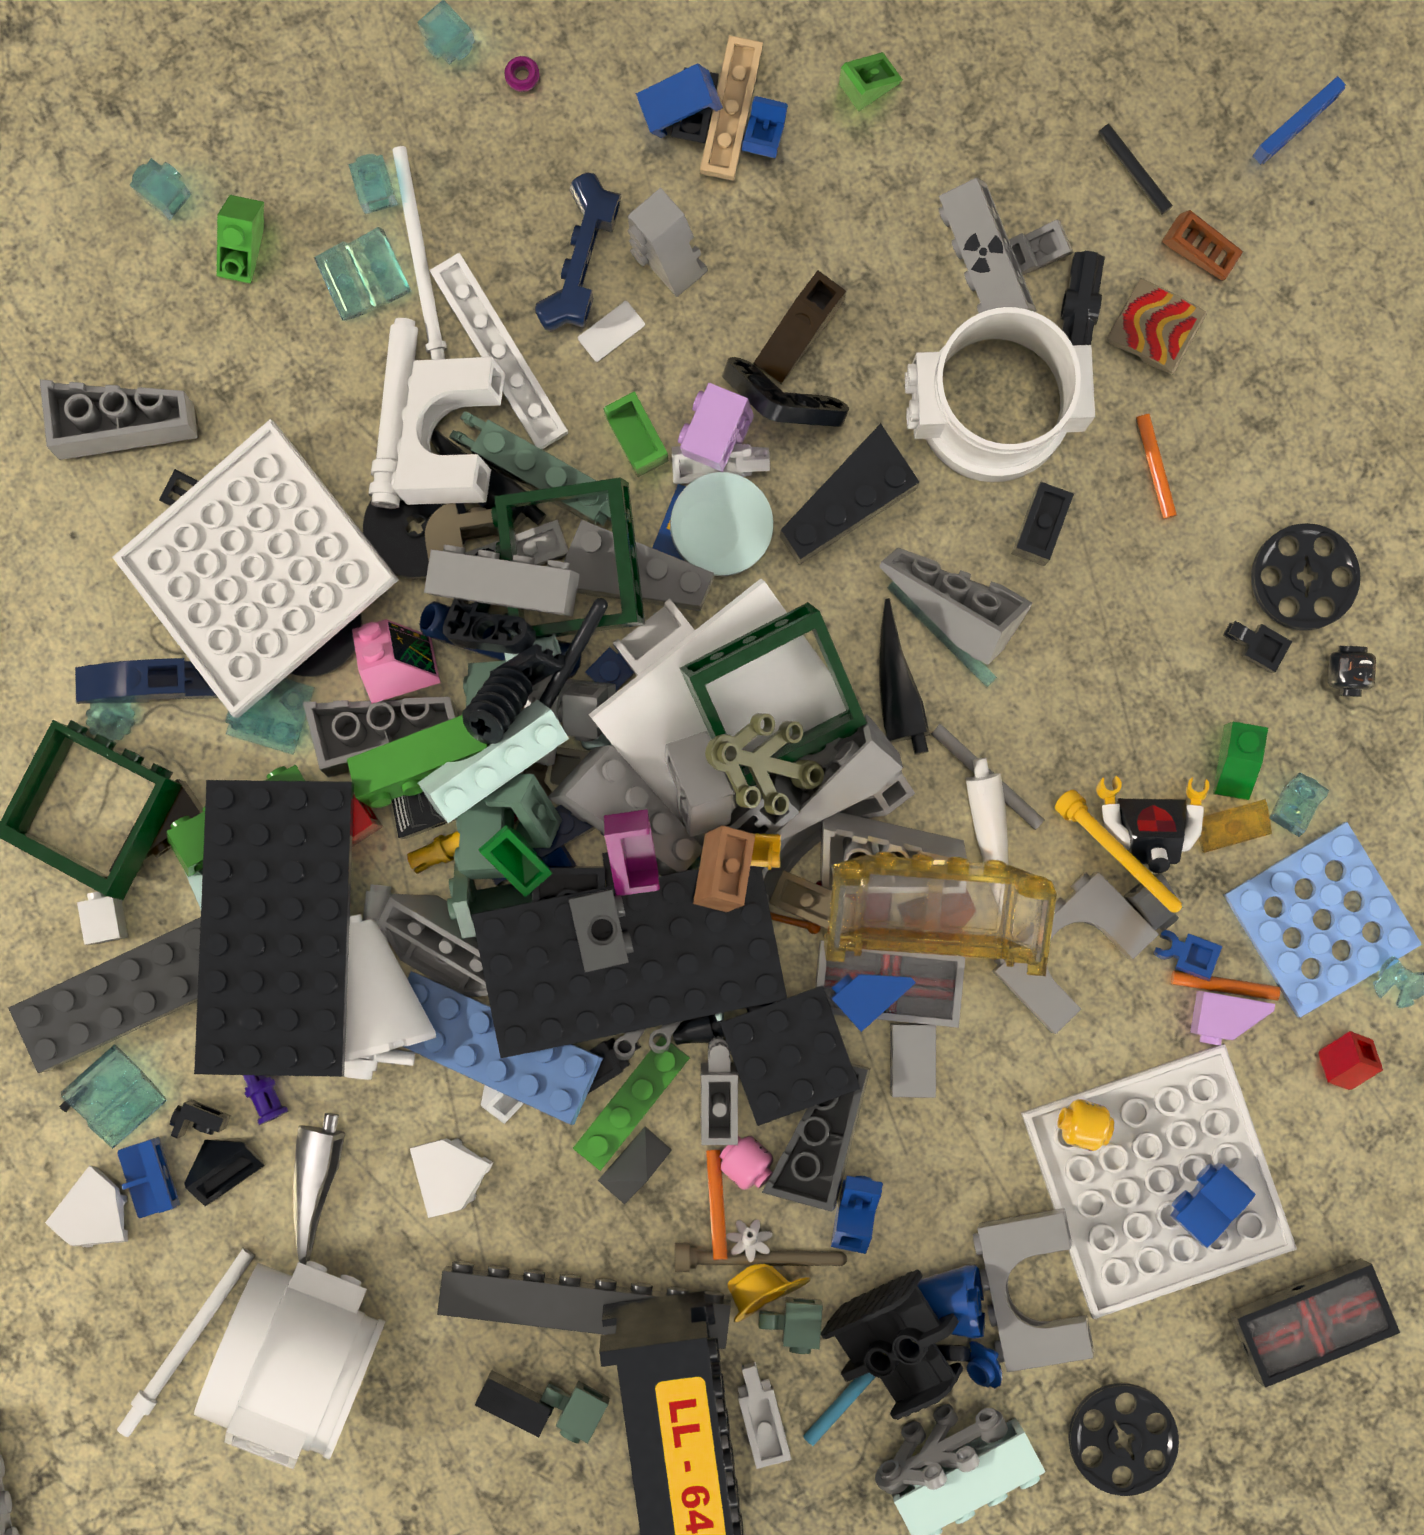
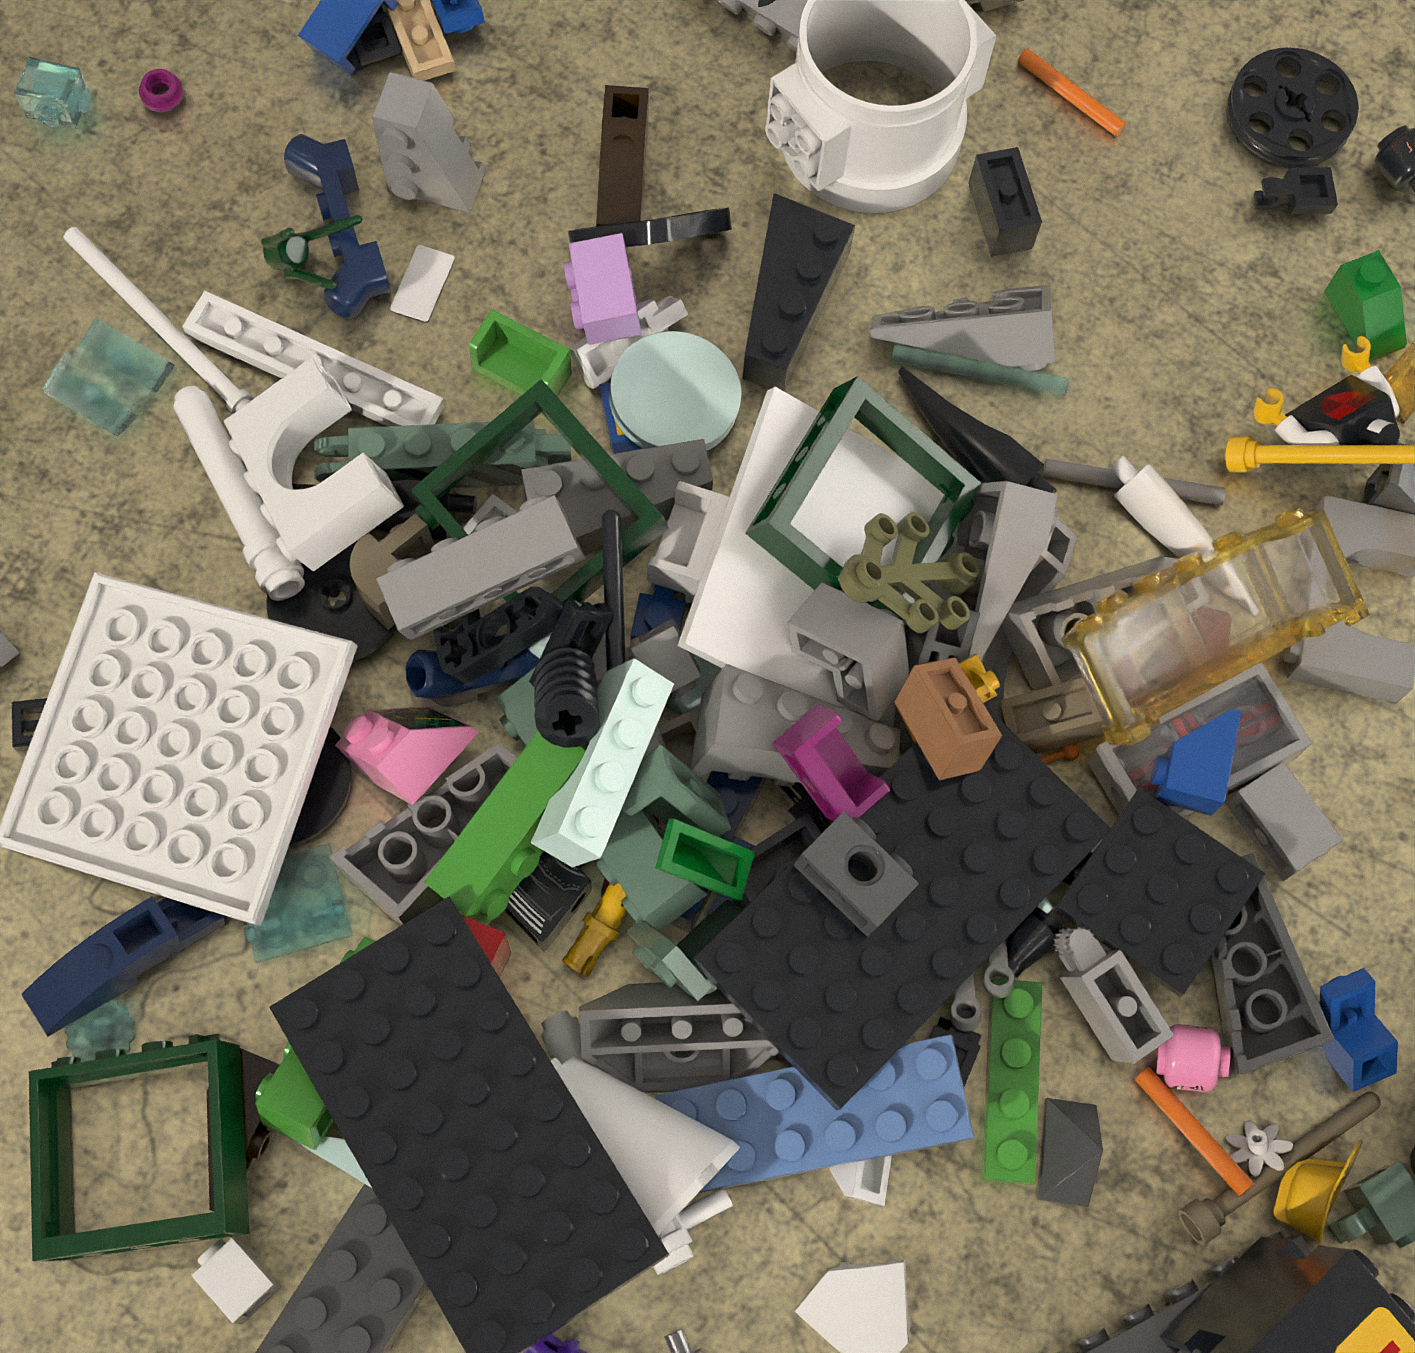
camera: 40 degrees left, 15 degrees down
clear light blue brick [348,154,398,214] -> none
none -> dark green plant [261,215,363,290]

